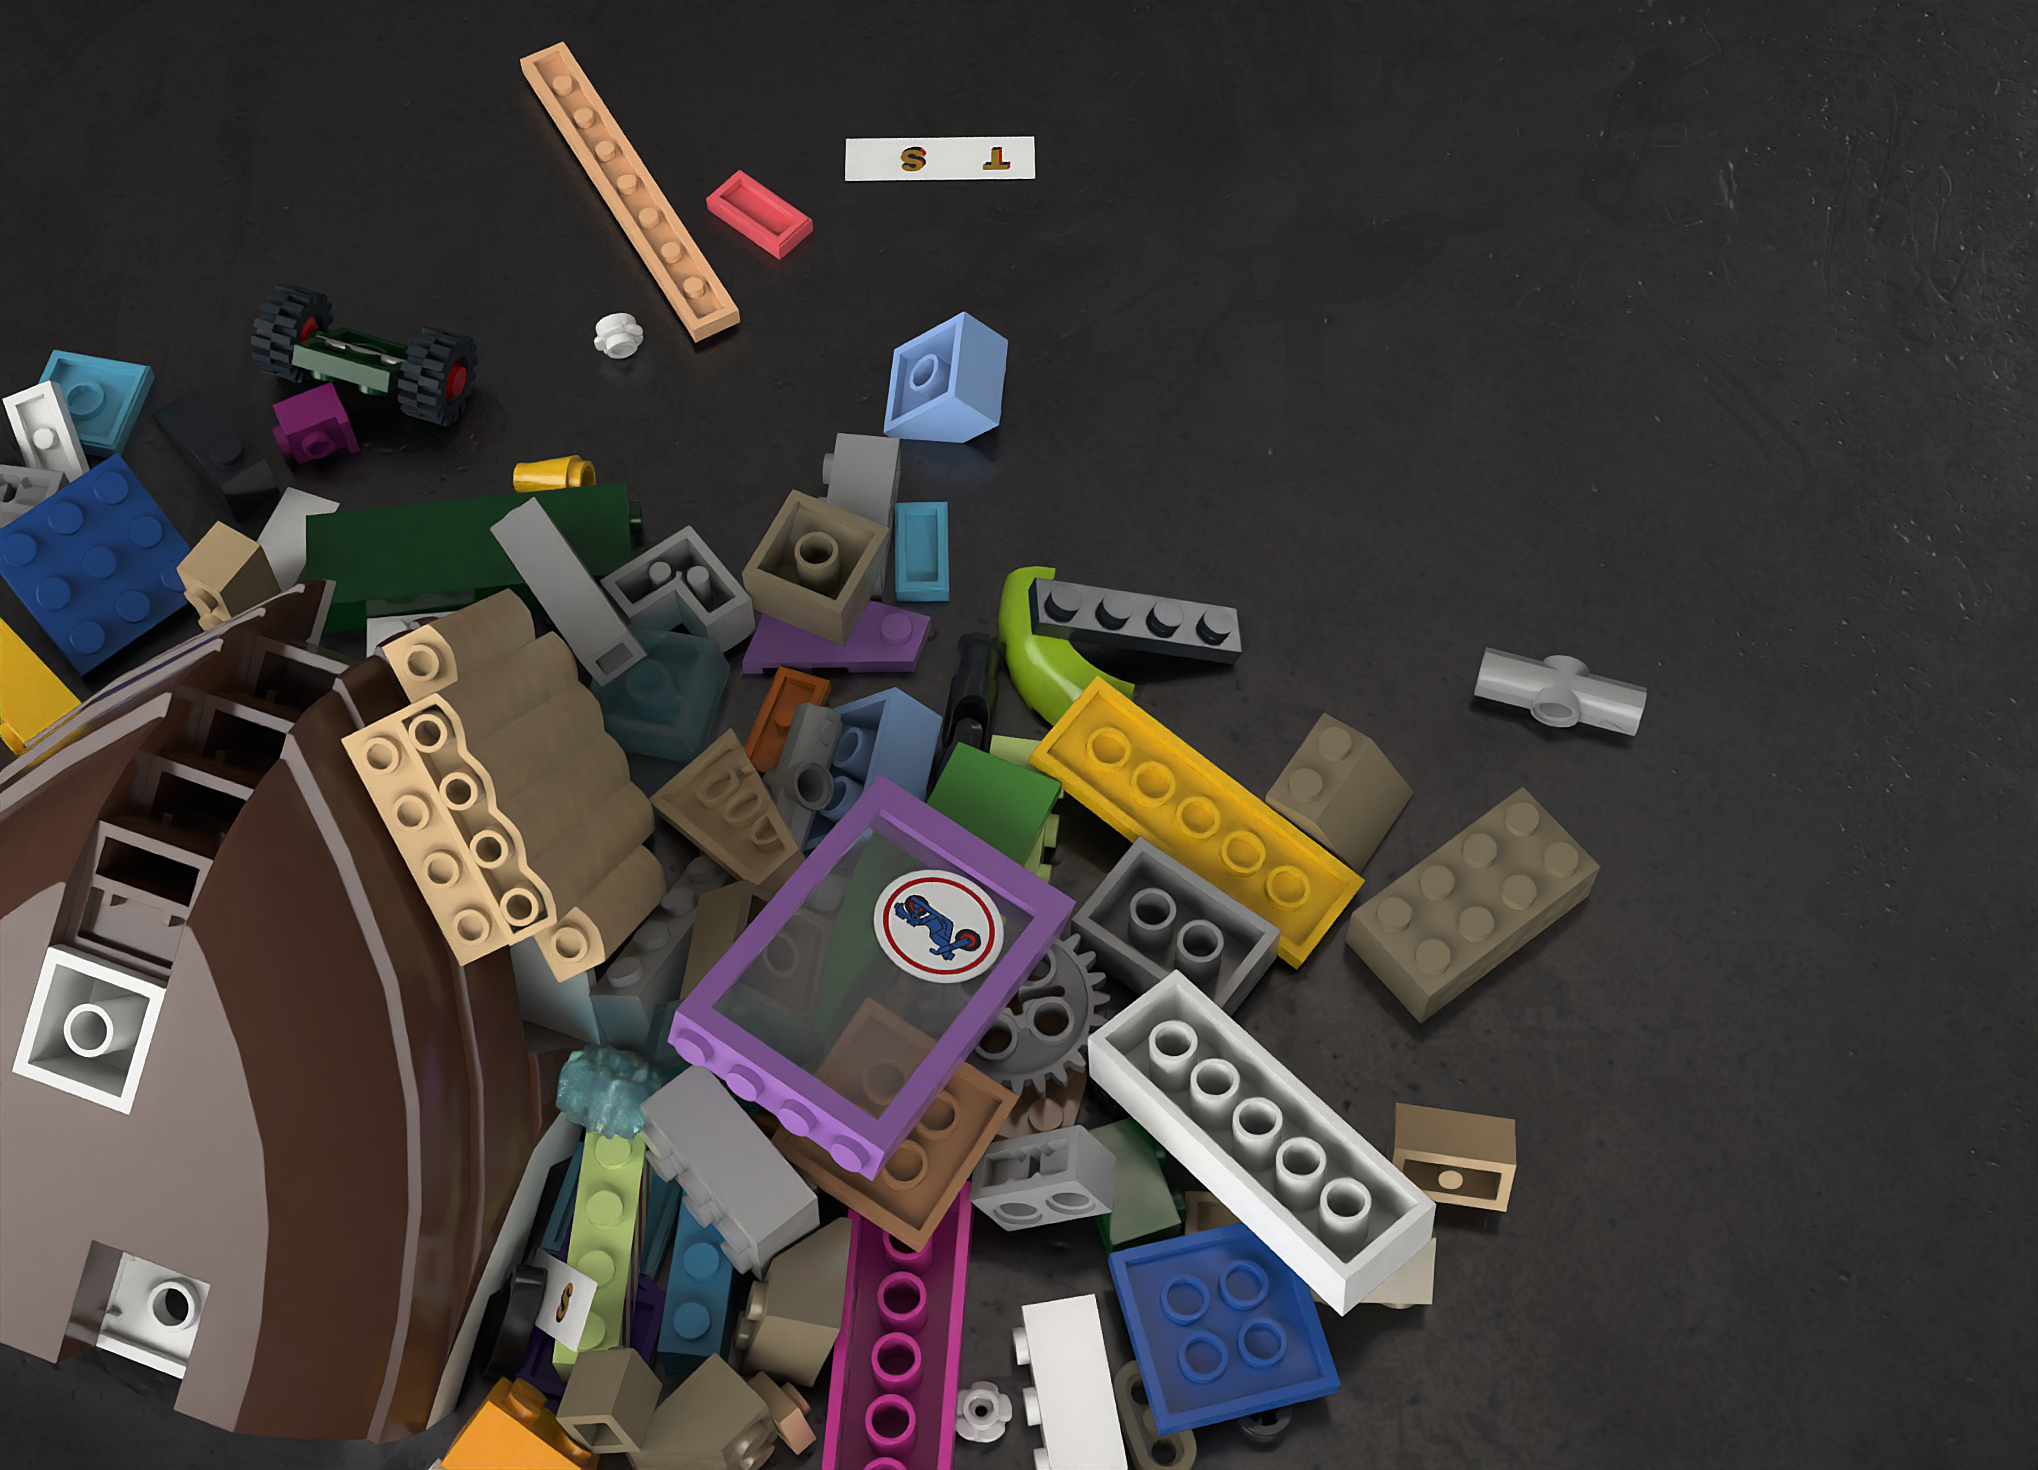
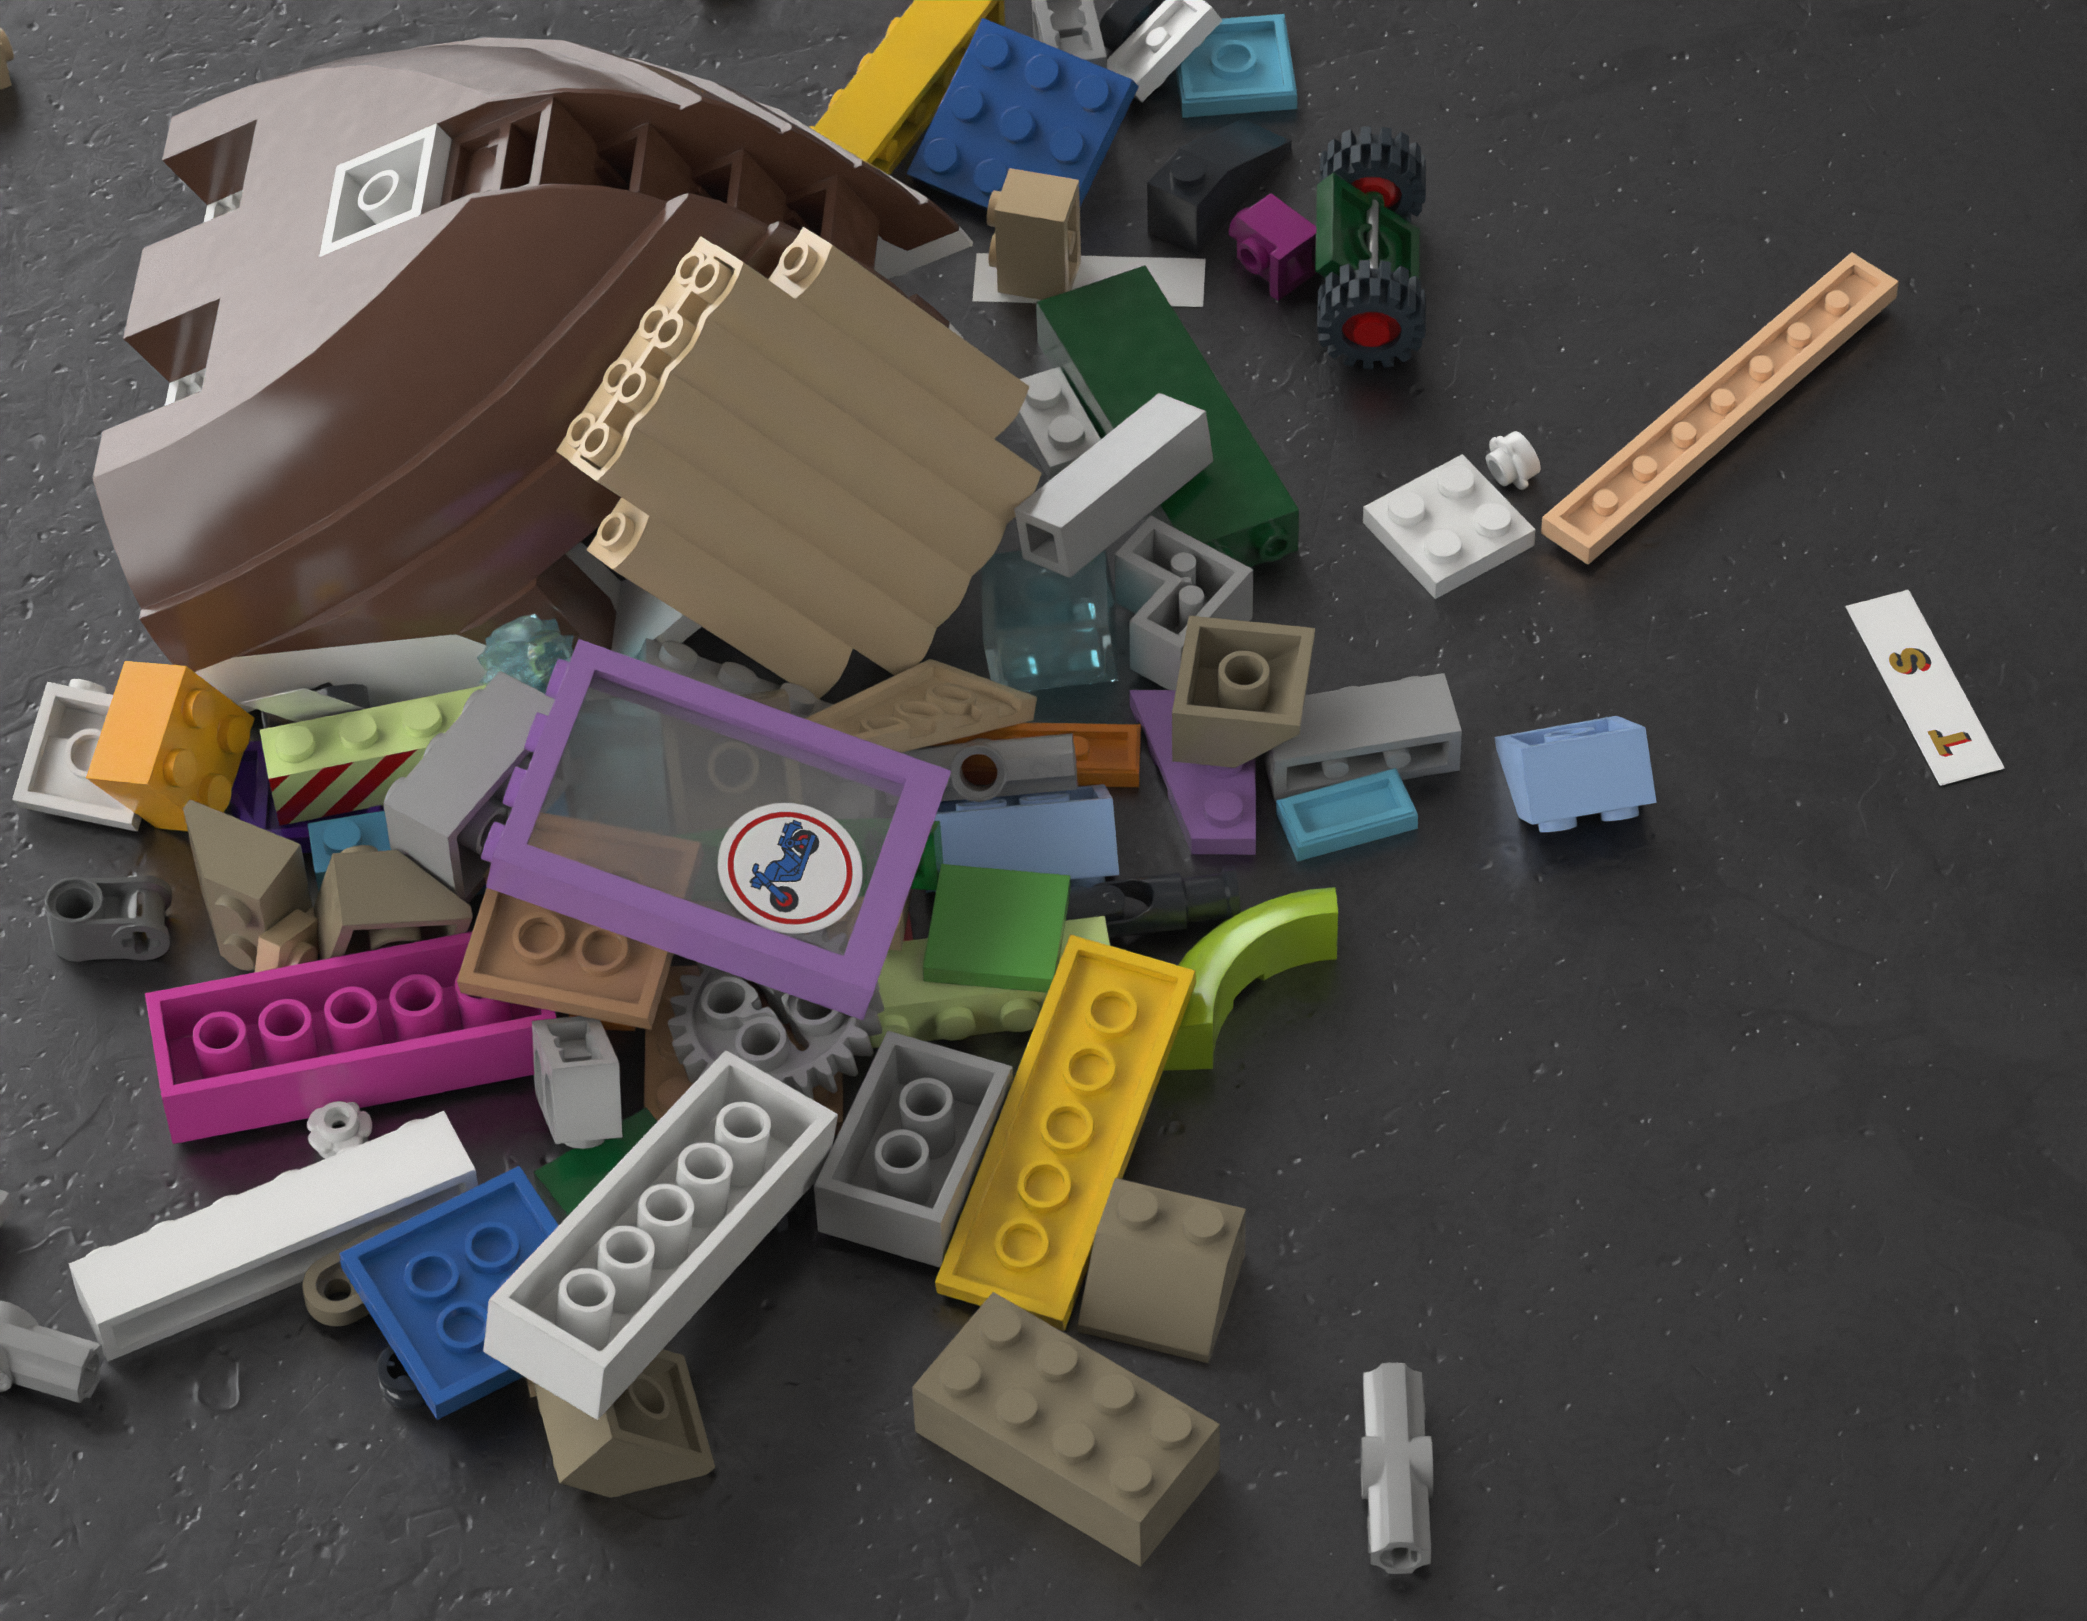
camera: 75 degrees right, 10 degrees down
yellow cone [513,455,596,493] -> none
dark tan brick [556,1346,663,1454] -> none
coral tile [706,169,813,260] -> none
plate [1028,577,1242,664] -> none
tan brick [1387,1103,1516,1212] -> none
none -> white plate [1363,454,1536,599]

